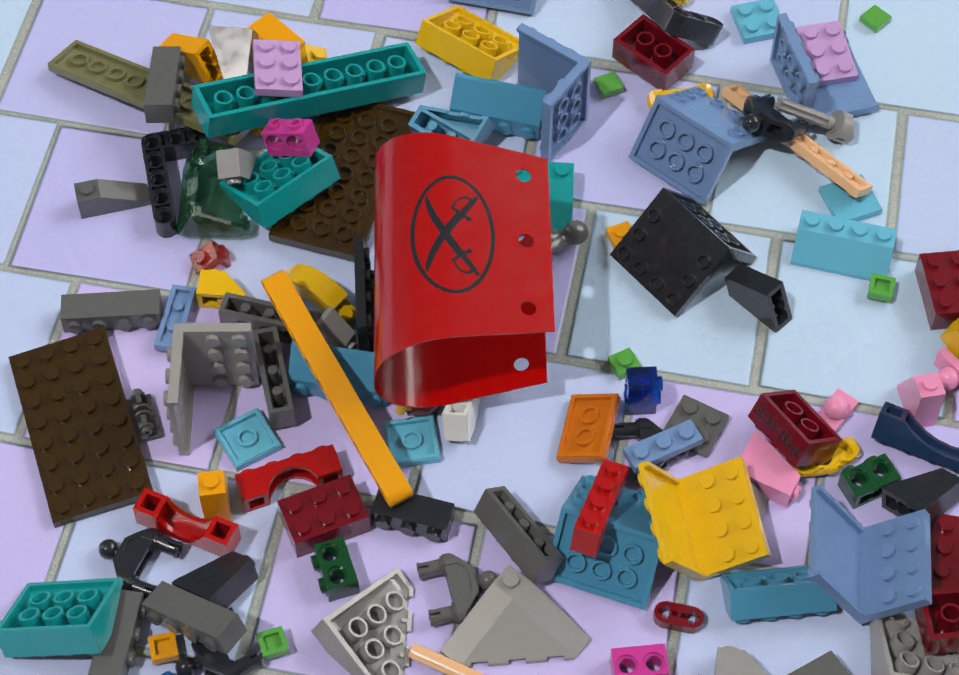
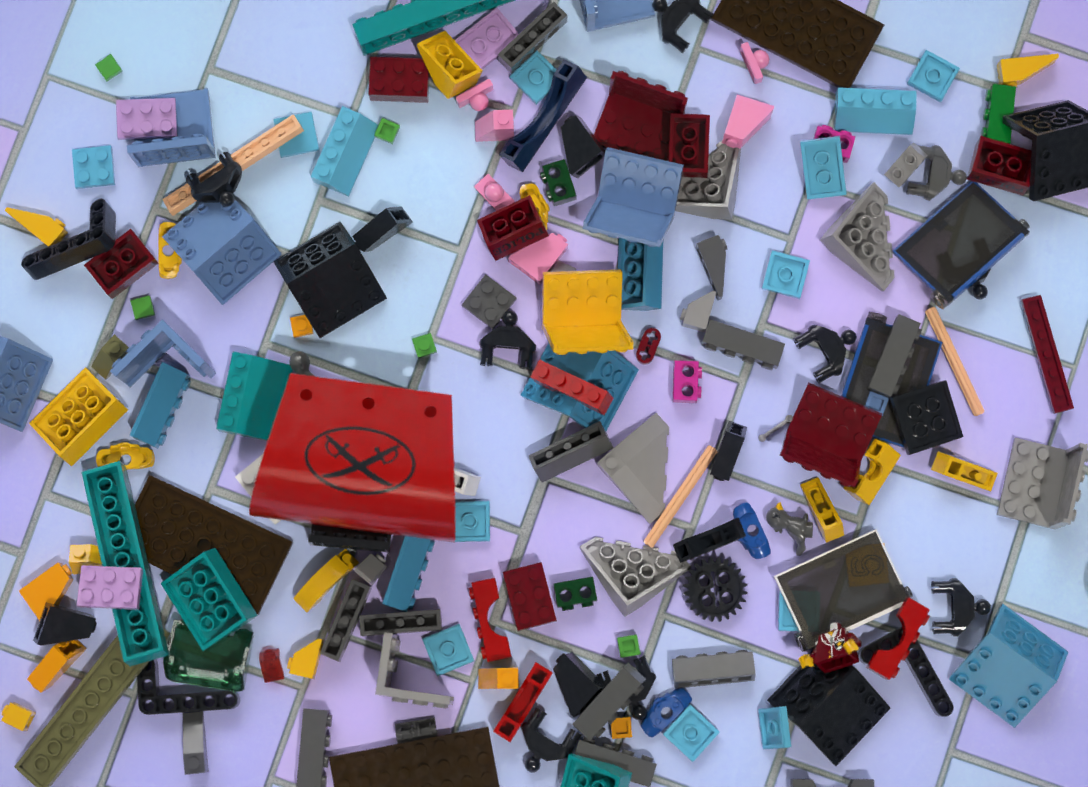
camera: 80 degrees left, 25 degrees up
dark grey brick [144,46,186,123] -> none
medium blue plate [154,284,197,352] -> none
light grey slope [216,148,256,185] -> none
dark pink brick [261,118,320,157] -> none
light orange beam [261,269,414,508] -> none
black brick [371,489,455,542] -> none
dark azure wedge [408,105,496,144] -> none
dark grey connector [416,553,498,627] -> none
orange tile [556,393,621,463] -> none
clear blue brick [623,366,663,415] -> none
medium blue plate [623,419,703,473] -> none
light grey piece [774,97,854,144] -> none
none -> yellow brick [1,702,36,731]
none -> yellow piece [96,442,155,470]

